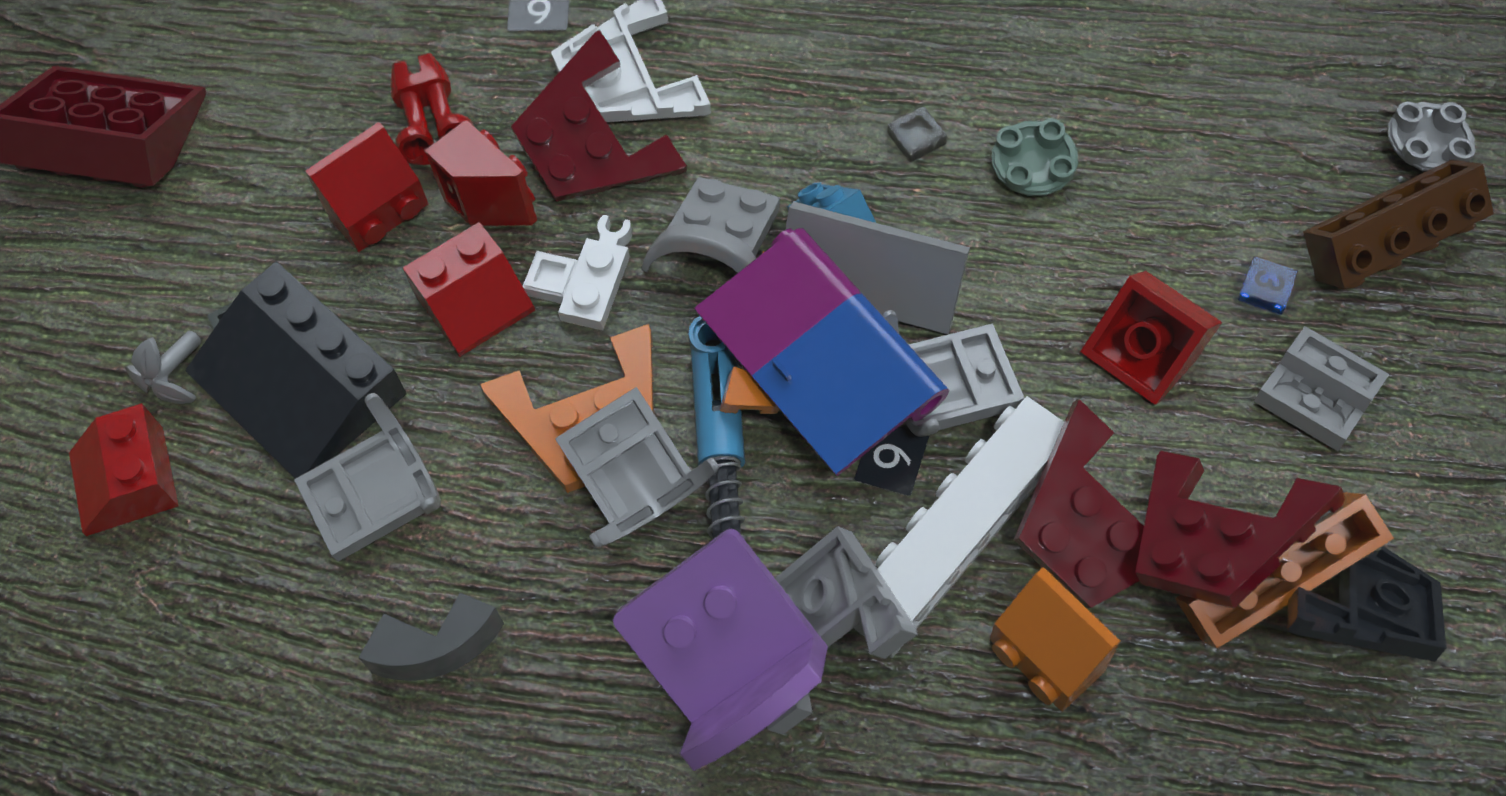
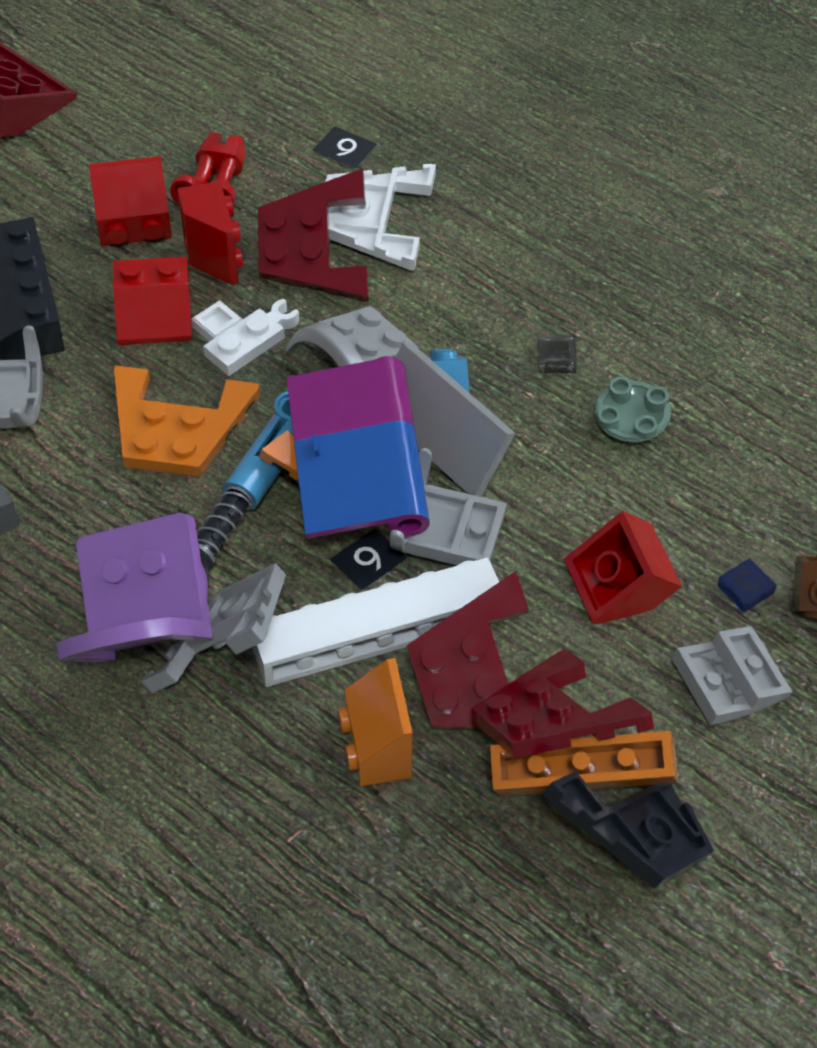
camera: 25 degrees right, 10 degrees down
light grey piece [555,387,719,547] -> none

